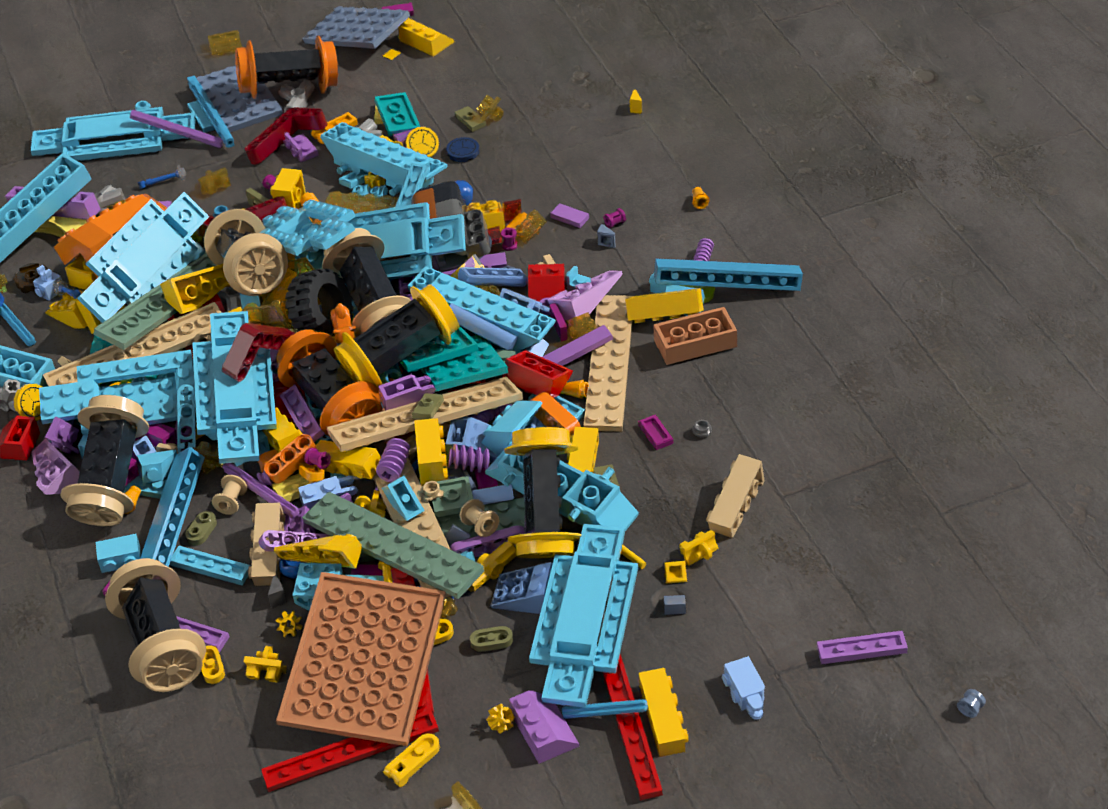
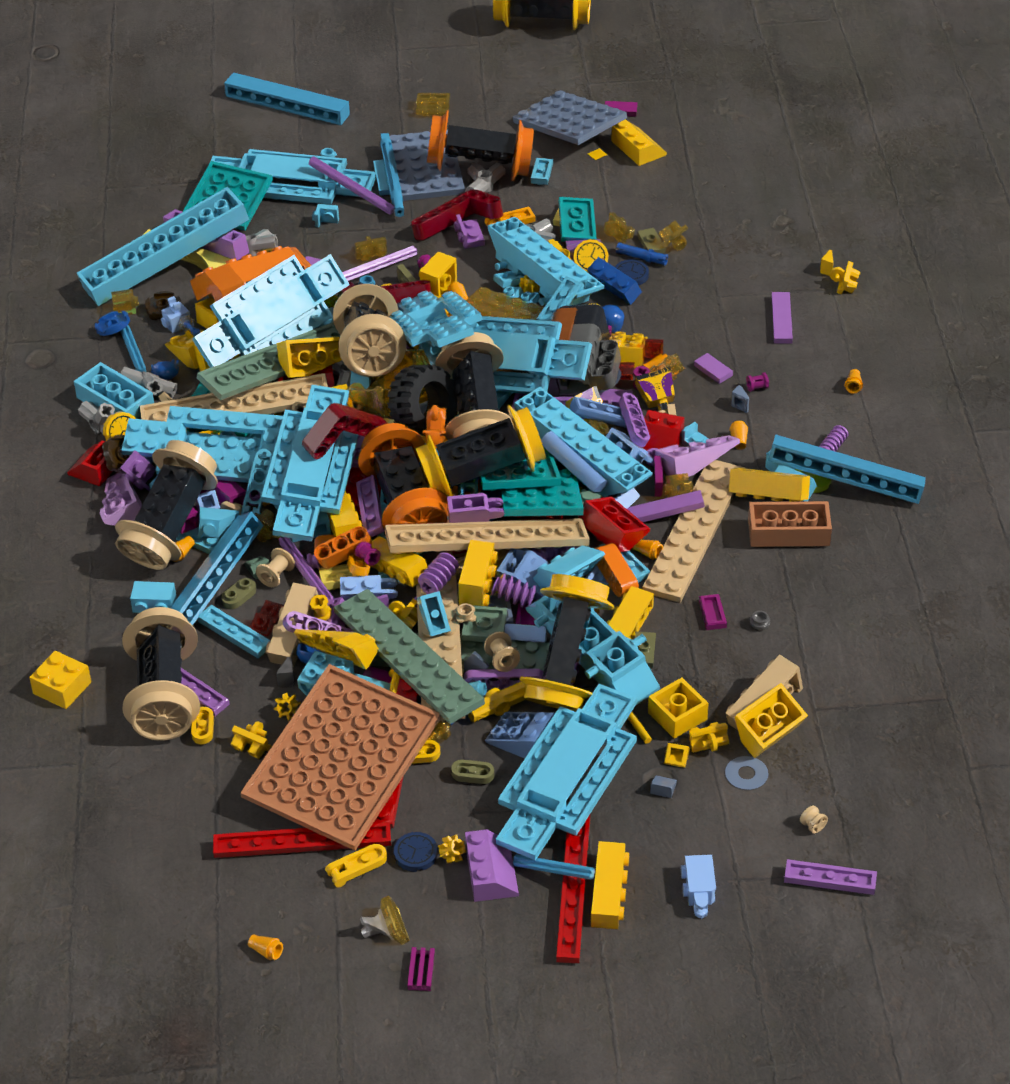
camera: 15 degrees right, 0 degrees up
blue piece [138,165,187,189] -> none
olive plate [412,393,444,420] -> none
sand blue wheel [957,689,986,718] -> none
none -> yellow brick [29,651,91,709]
none -> dark brown plate [102,435,130,474]
none -> light grey piece [121,367,177,399]
none -> blue hair [151,359,179,380]
none -> teal plate [183,161,273,231]
none -> dark azure brick [224,73,350,125]
none -> sand green slope [244,556,270,579]
none -> clear red slope [249,600,284,636]
none -> yellow bush [310,595,332,621]
none -> medium azure bracket [312,204,339,228]
none -> axle [342,246,417,281]
none -> dark blue tile [394,832,438,872]
none -> medium azure plate [531,158,553,185]
none -> blue brick [587,257,642,305]
none -> clear yellow hips [604,212,635,244]
none -> blue pin [616,242,668,266]
none -> medium lavender beam [619,392,650,447]
none -> torso [635,367,675,411]
none -> yellow brick [648,677,708,739]
none -> sand blue piece [725,756,768,789]
none -> light orange cone [729,421,748,450]
none -> yellow slope [735,683,808,758]
none -> medium lavender tile [771,292,793,344]
none -> tan wheel [800,805,828,834]
none -> yellow hips [830,261,860,294]

